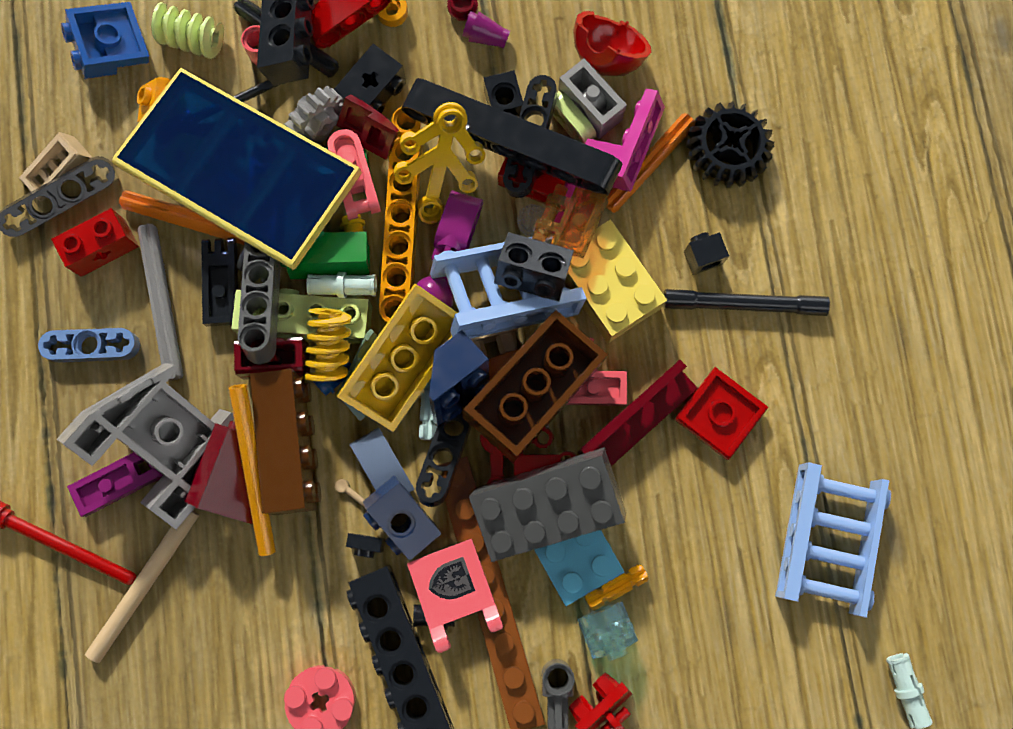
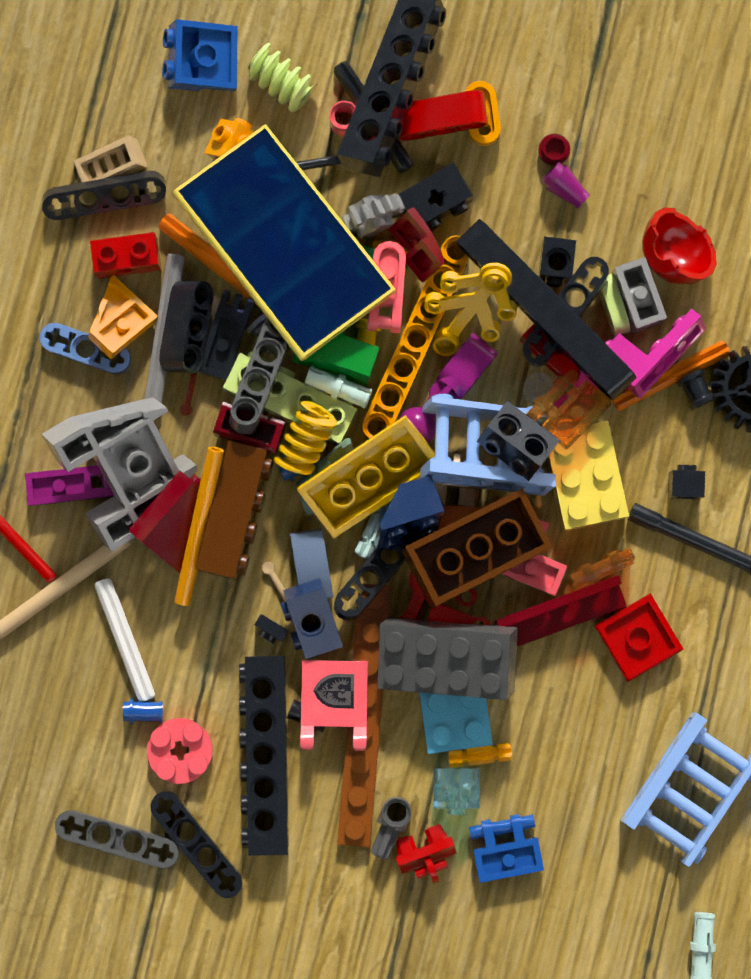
camera: 20 degrees right, 5 degrees up
none -> light orange wing [88,275,158,359]
none -> white axle [95,578,155,702]
none -> blue pin [123,699,163,724]
none -> black beam [159,281,214,373]
none -> clear red hinge [180,372,198,416]
none -> blue plate [469,814,544,883]
none -> clear orange plate [567,548,635,591]
none -> black bush [676,369,714,411]

